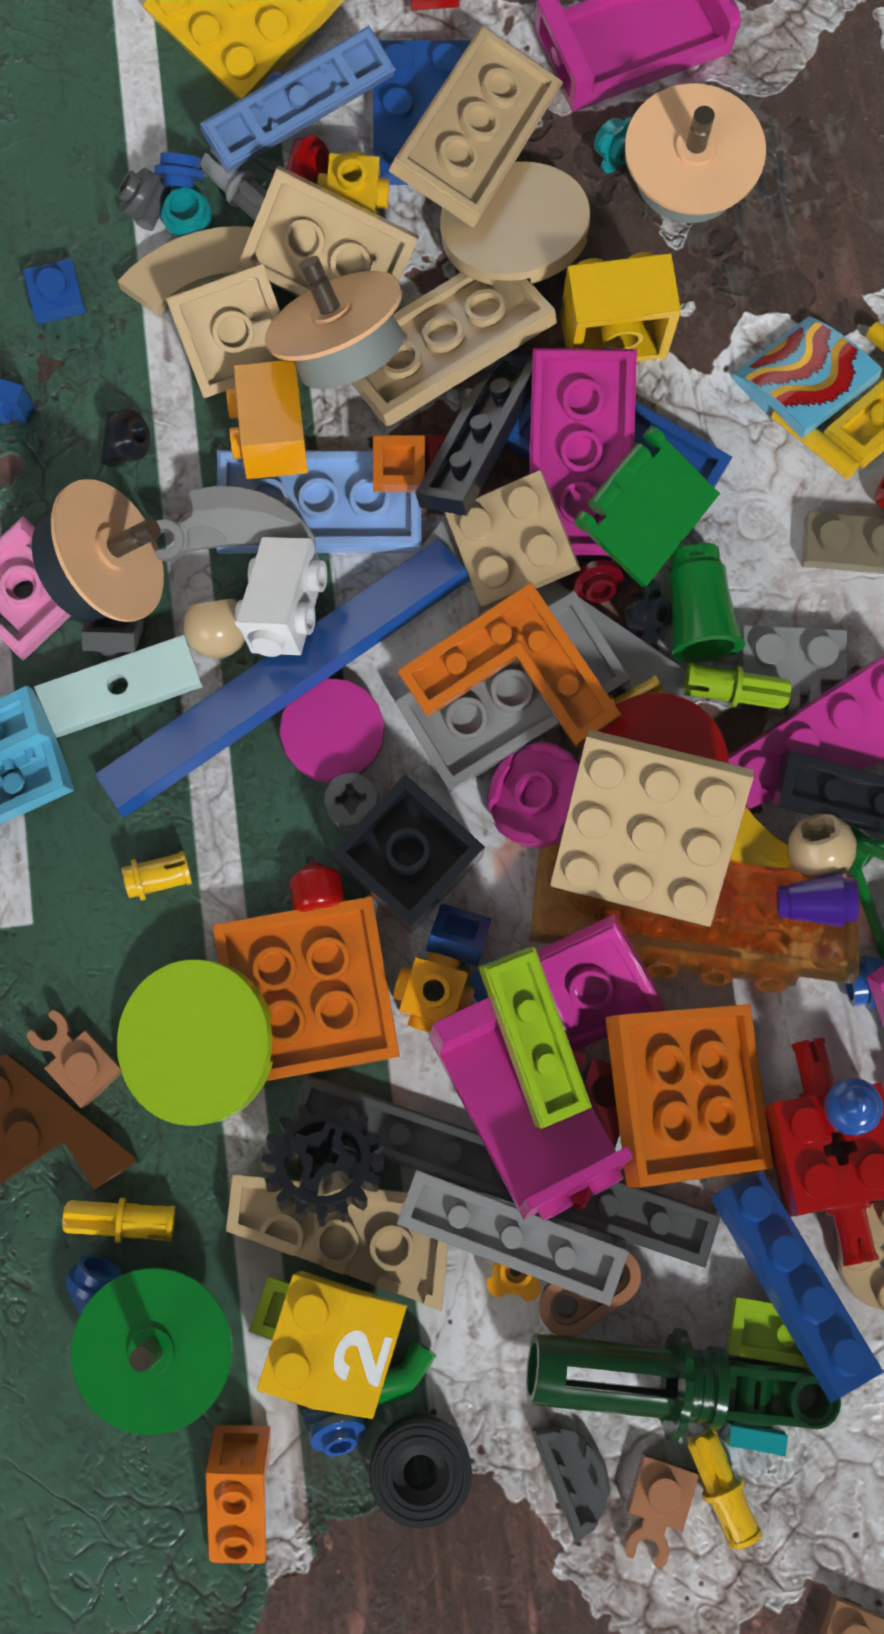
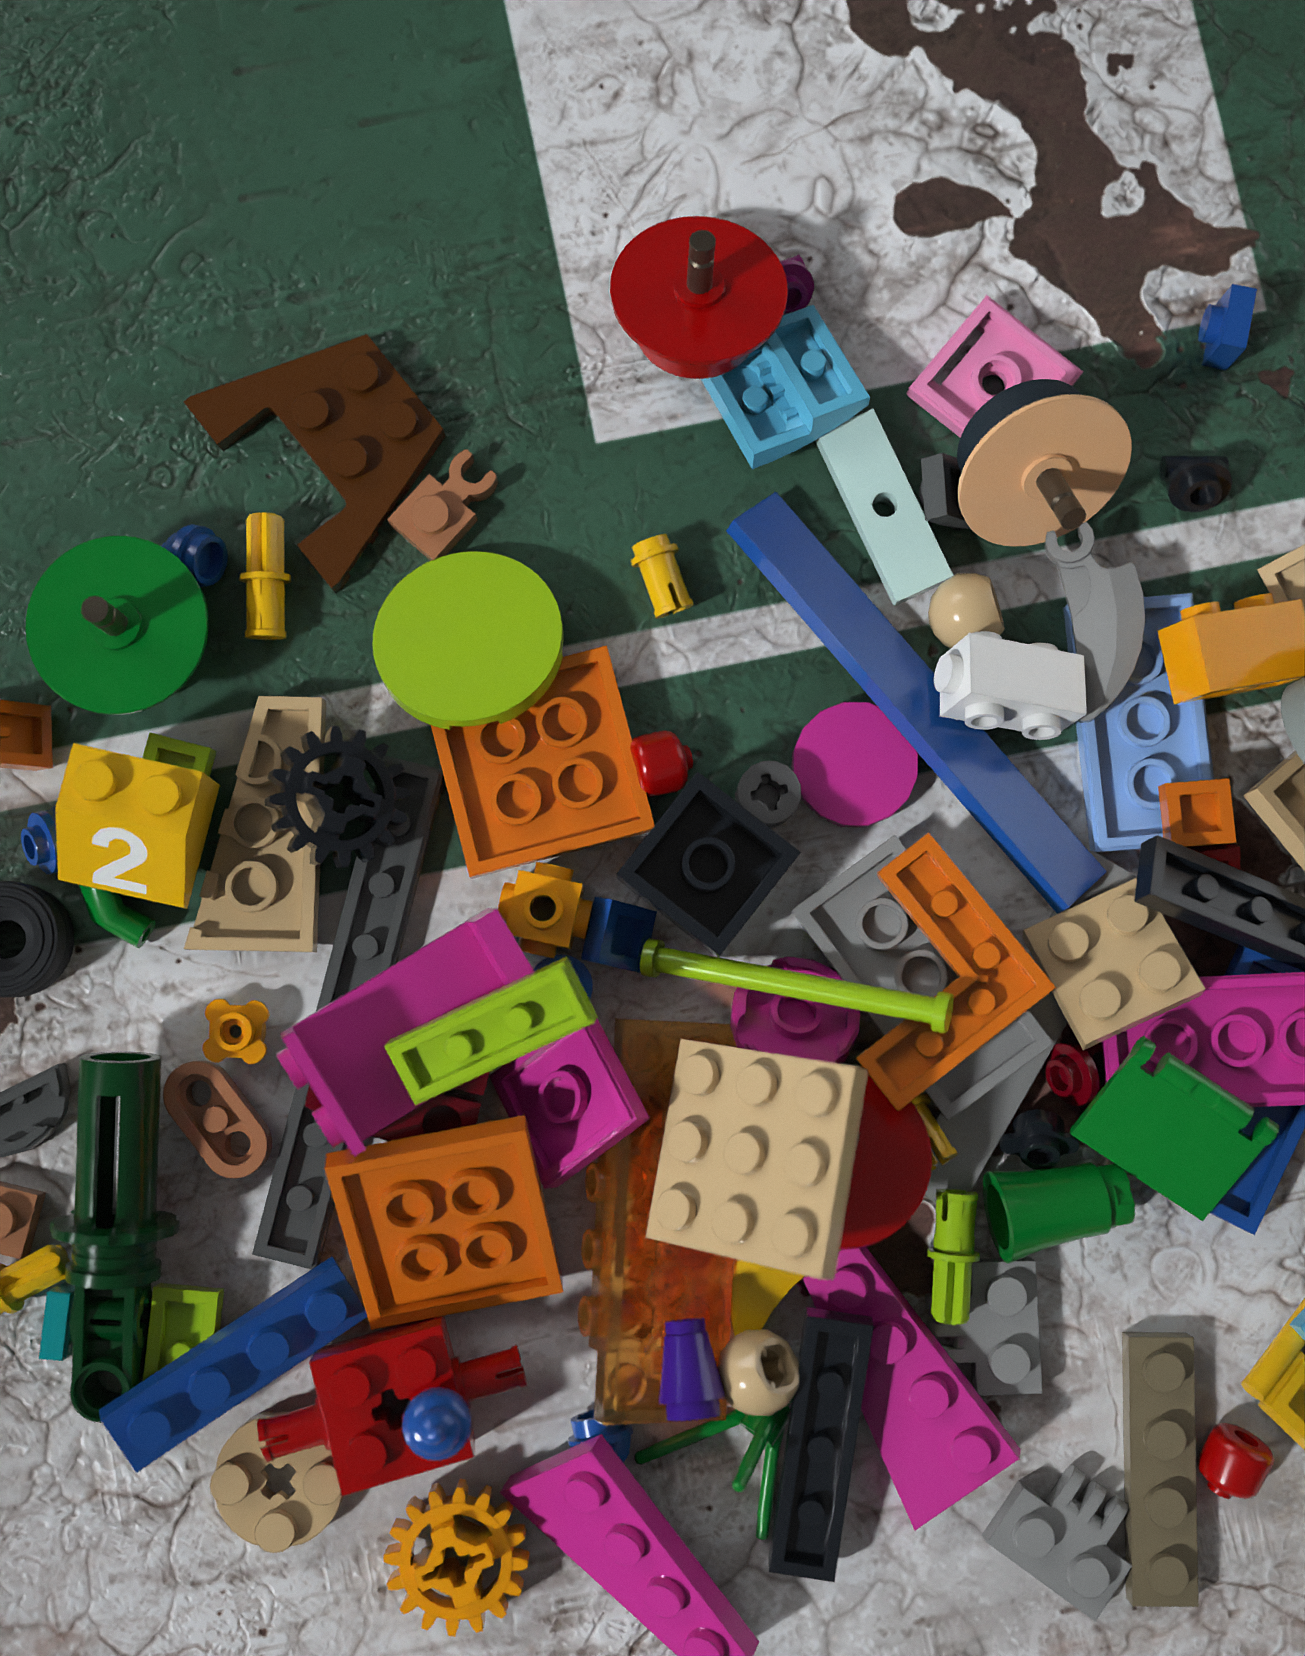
camera: 85 degrees right, 5 degrees up
light grey plate [397,1170,629,1306] -> none
none -> lime bar [640,938,954,1034]

